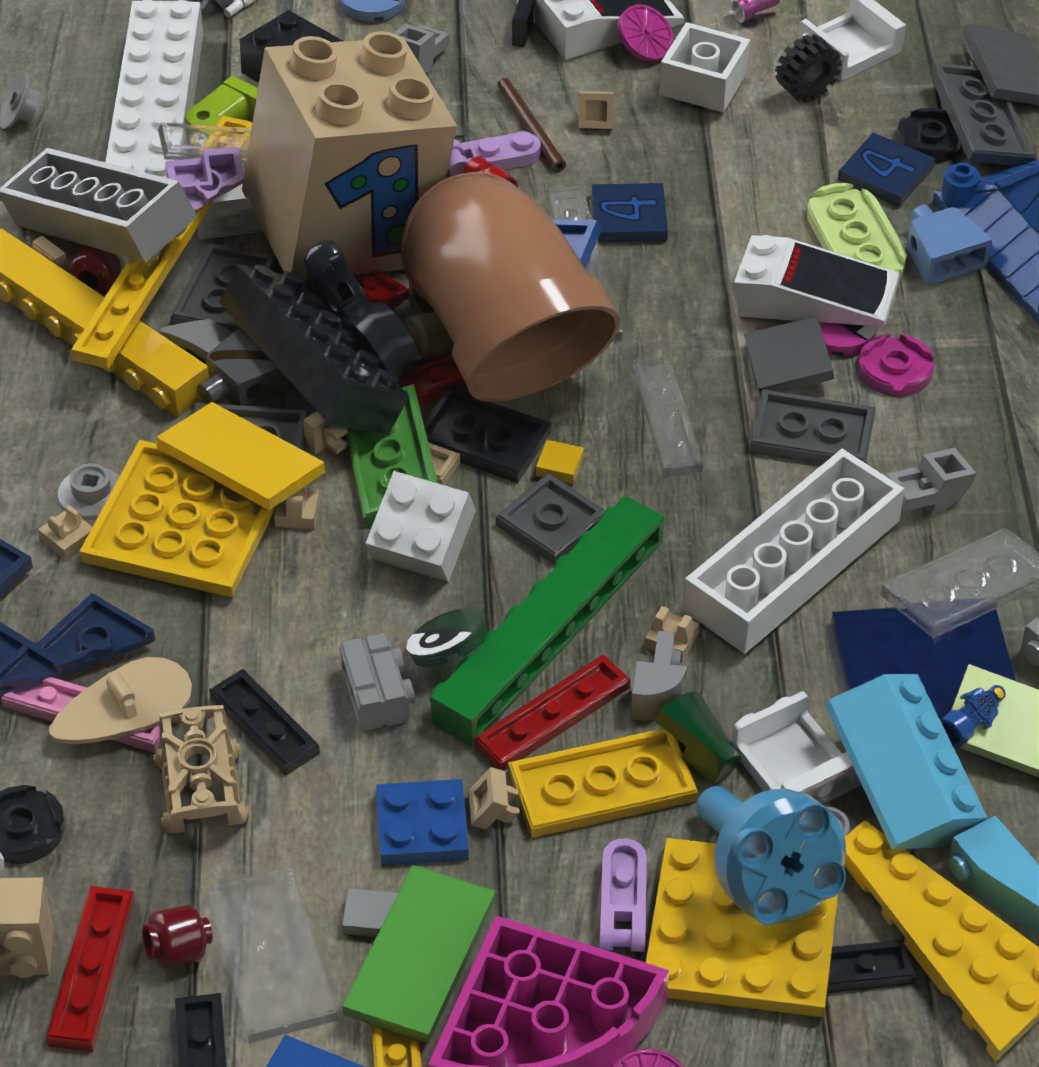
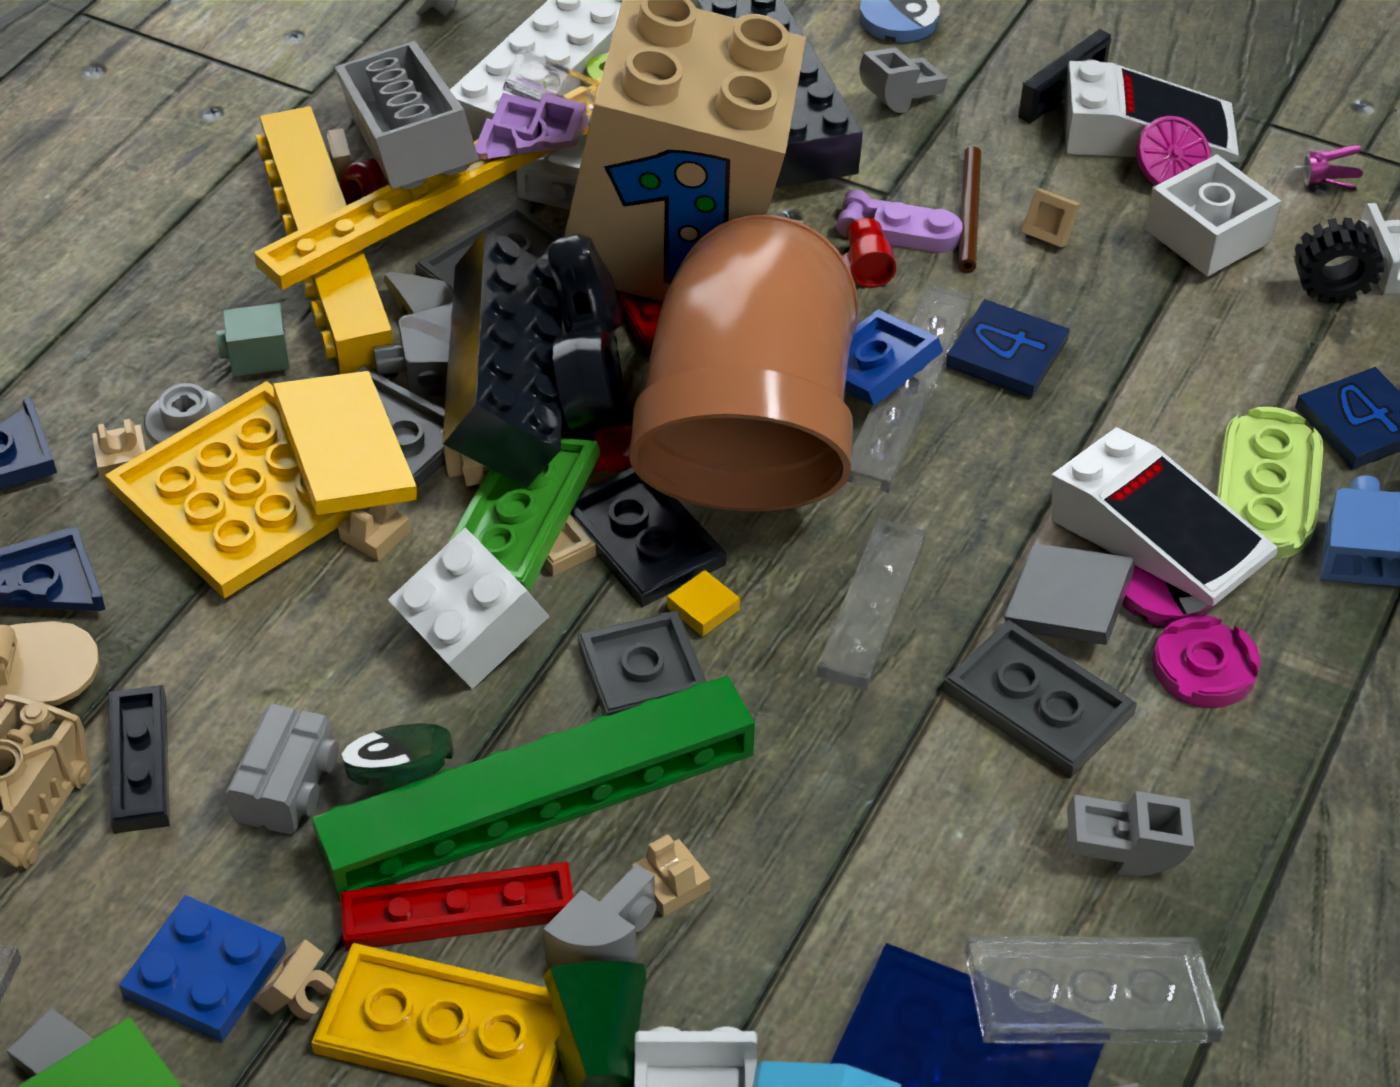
camera: 30 degrees right, 0 degrees up
white brick [683,449,905,654] -> none
none -> sand green brick [216,303,290,377]

